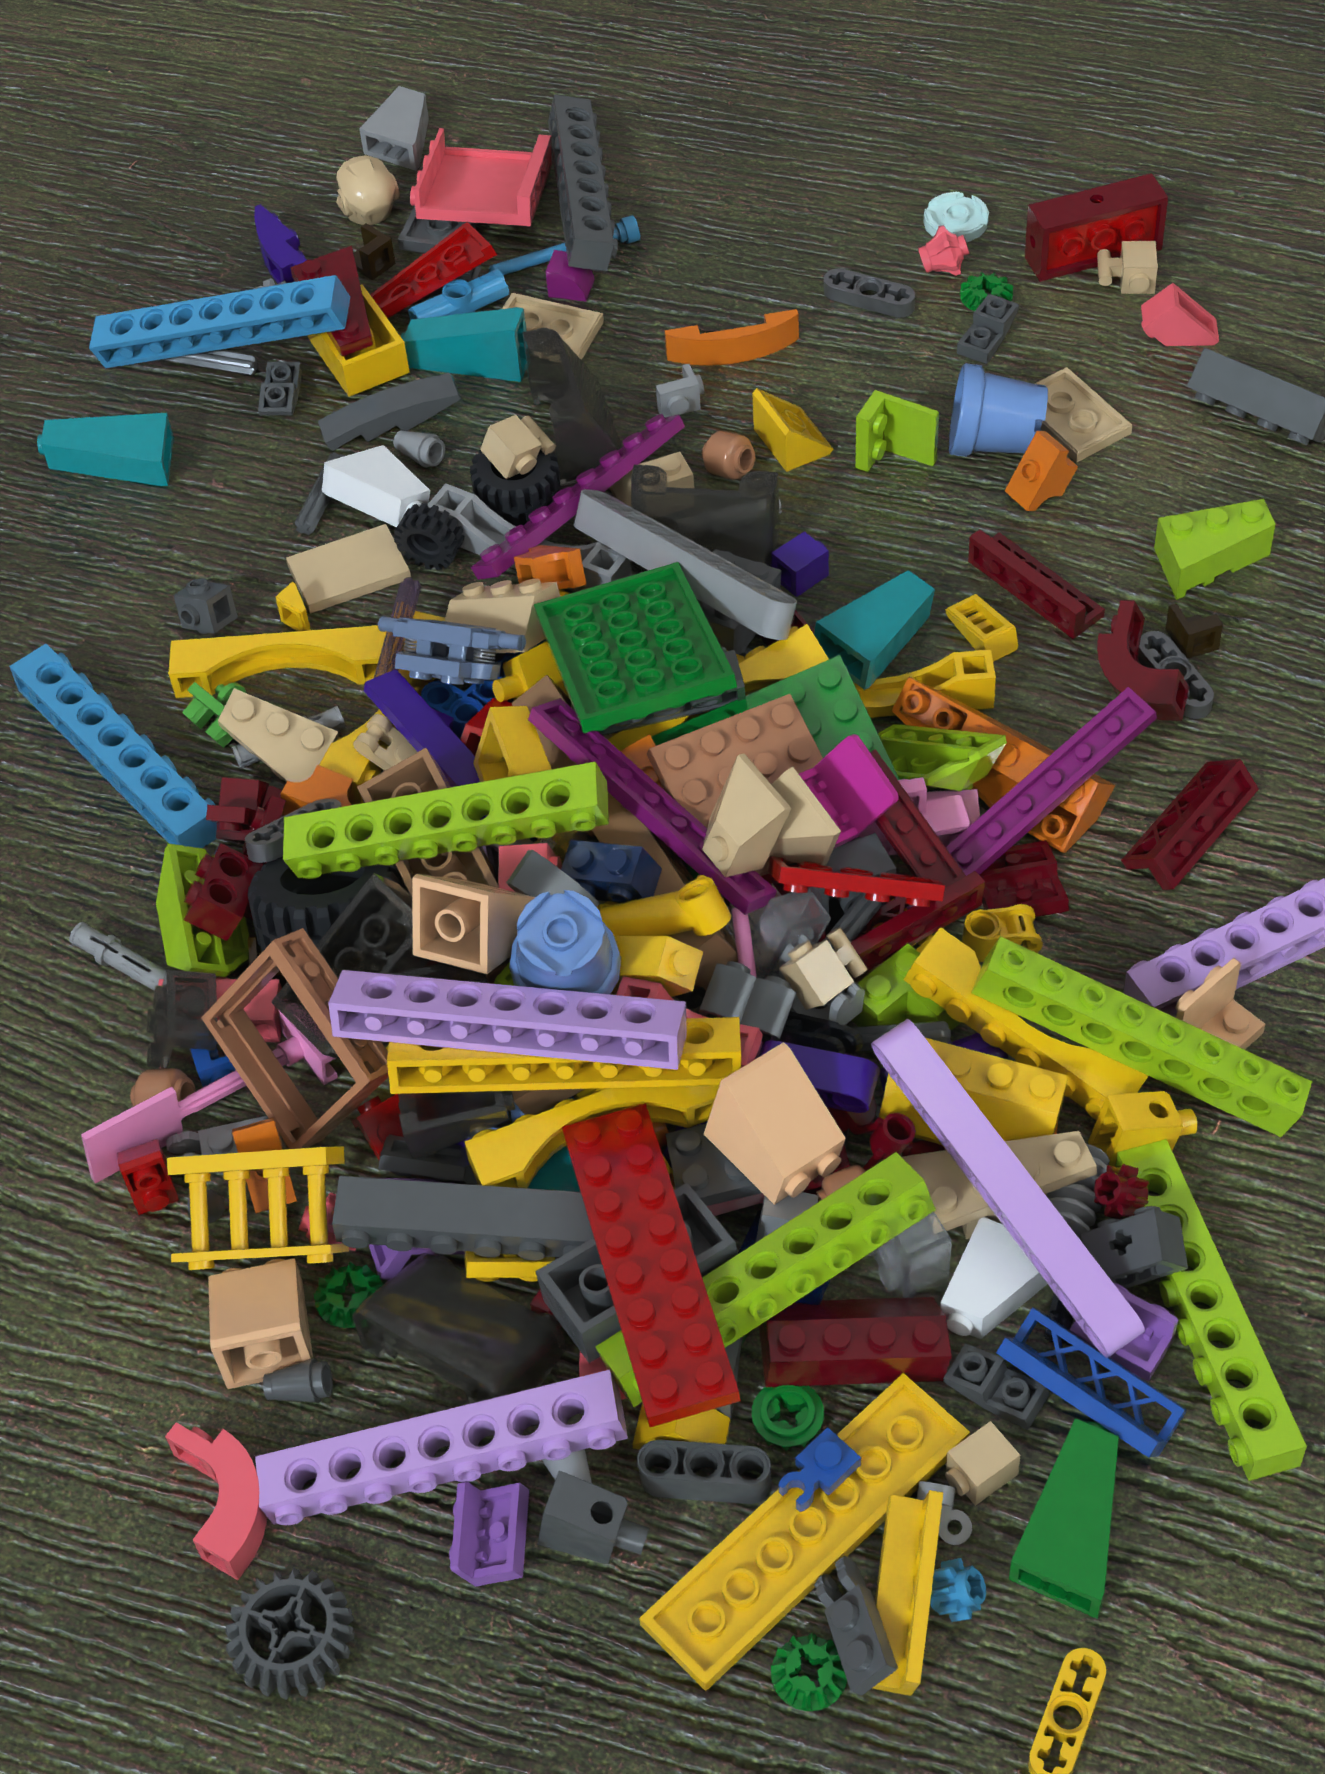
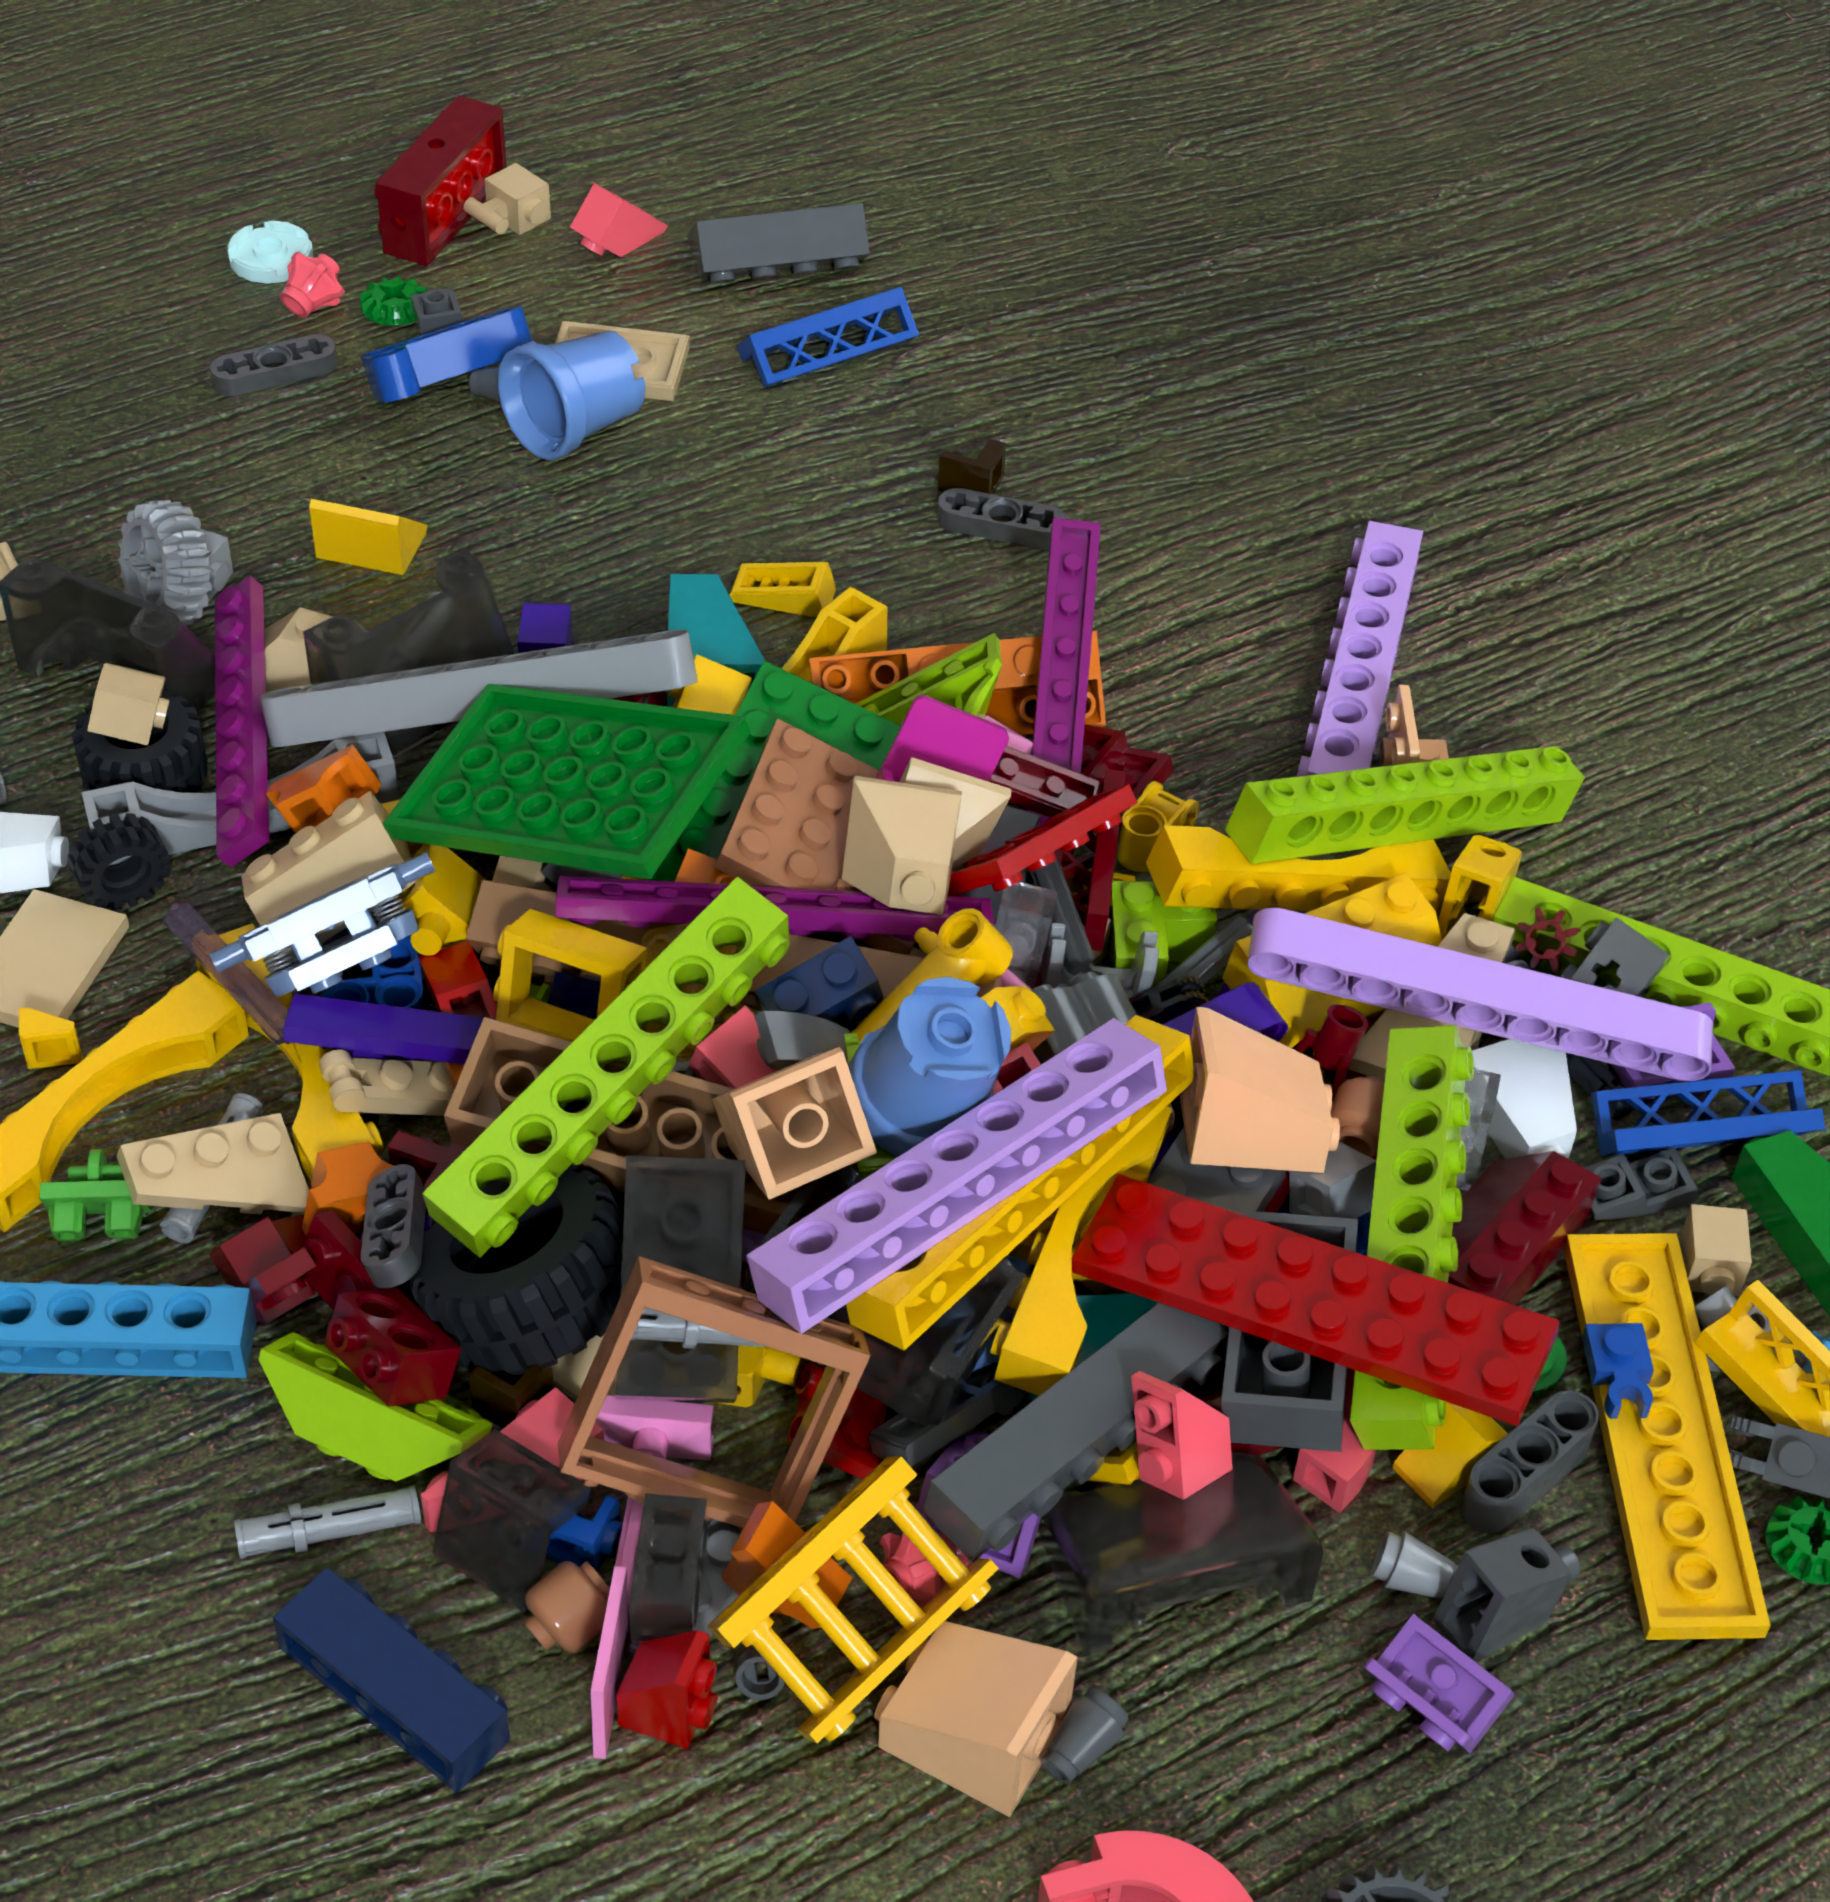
camera: 55 degrees left, 5 degrees down
lavender brick [255,1370,628,1525] -> none
green gear [313,1261,384,1328] -> none
orange slope [664,309,799,365] -> none
nougat head [702,431,755,480] -> none
tan brick [779,927,867,1010] -> none
lime bracket [855,390,939,472] -> none
dark red fence [968,529,1105,639] -> none
orange brick [1005,431,1078,511] -> none
dark red arch [1097,600,1189,721] -> none
dark red fence [1121,759,1259,890] -> none
lime wedge [1154,499,1276,600] -> none
none -> light grey gear [117,500,213,630]
none -> dark blue brick [273,1567,510,1793]
none -> blue beam [360,305,533,403]
none -> clear smoke brick [629,1494,708,1641]
none -> blue fence [737,286,919,388]
none -> coral slope [1131,1371,1233,1500]

